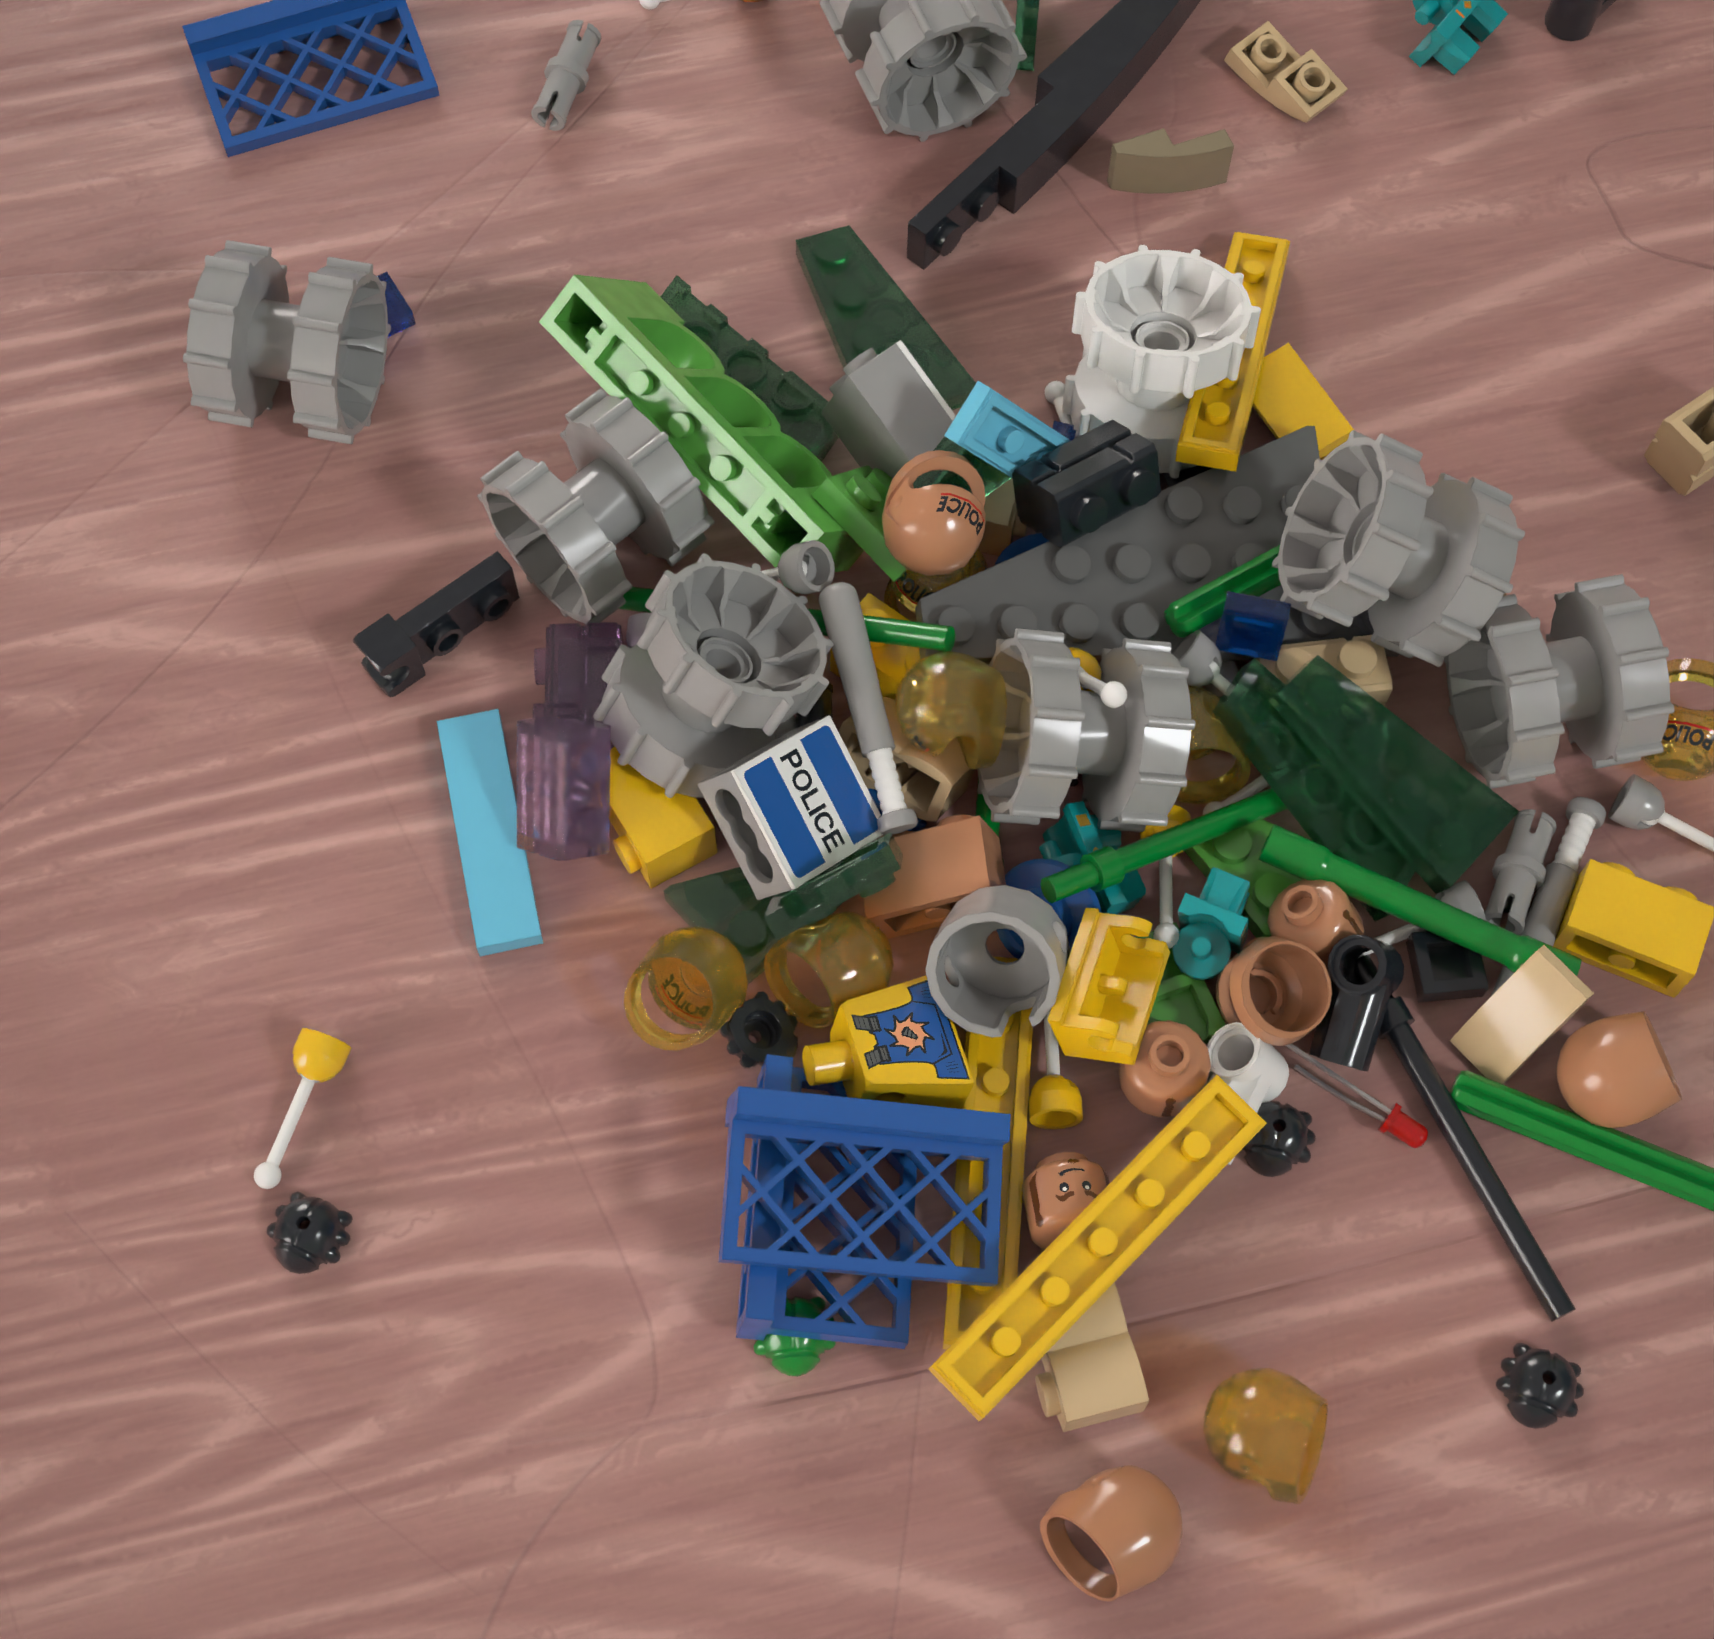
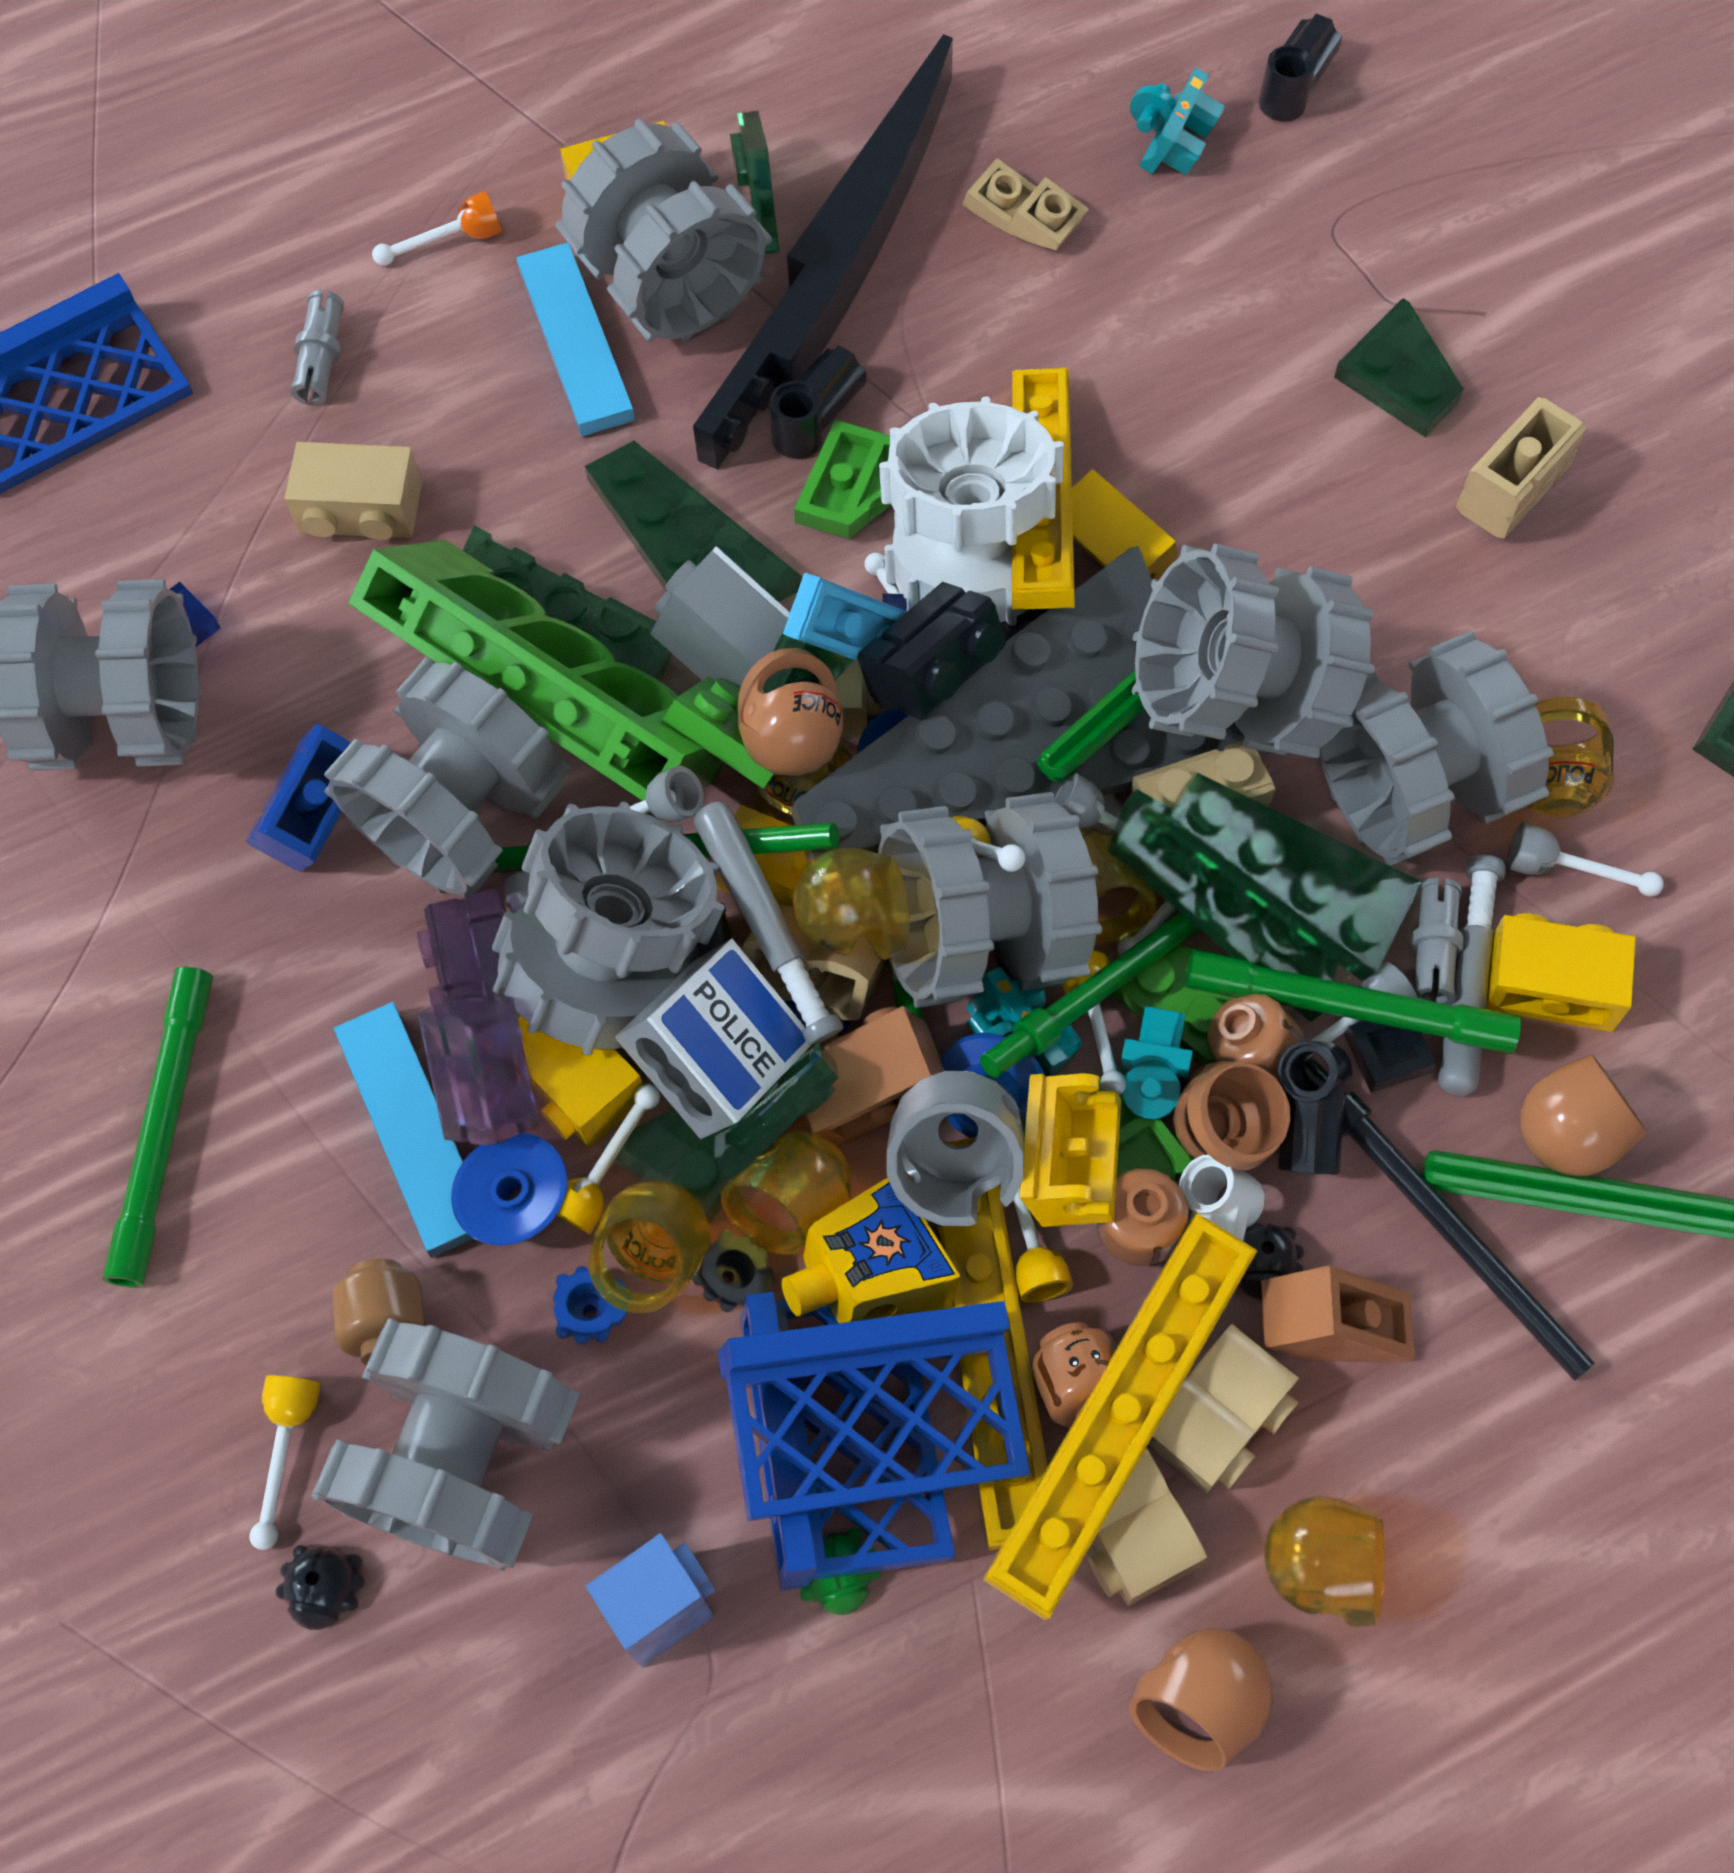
camera: 10 degrees left, 0 degrees up
black plate [353,551,520,697] -> none
dark tan slope [1107,128,1234,194] -> none
clear blue tile [1215,591,1291,661] -> none
piece [1285,1044,1428,1148] -> none
tan slope [1450,945,1594,1084] -> none
black animal [1496,1343,1584,1429] -> none
none -> green piece [102,966,213,1288]
none -> blue brick [245,724,351,872]
none -> tan brick [284,442,423,540]
none -> light grey piece [311,1318,580,1571]
none -> medium nougat head [331,1258,425,1366]
none -> blue piece [451,1133,567,1246]
none -> medium azure tile [516,242,635,437]
none -> blue animal [553,1266,631,1345]
none -> hinge [557,1083,660,1235]
none -> medium blue brick [585,1533,715,1668]
none -> black piece [770,345,866,458]
none -> bright green wing [794,419,892,539]
none -> tan brick [1148,1324,1299,1494]
none -> nougat slope [1260,1265,1415,1362]
none -> clear green wing [1334,298,1464,438]

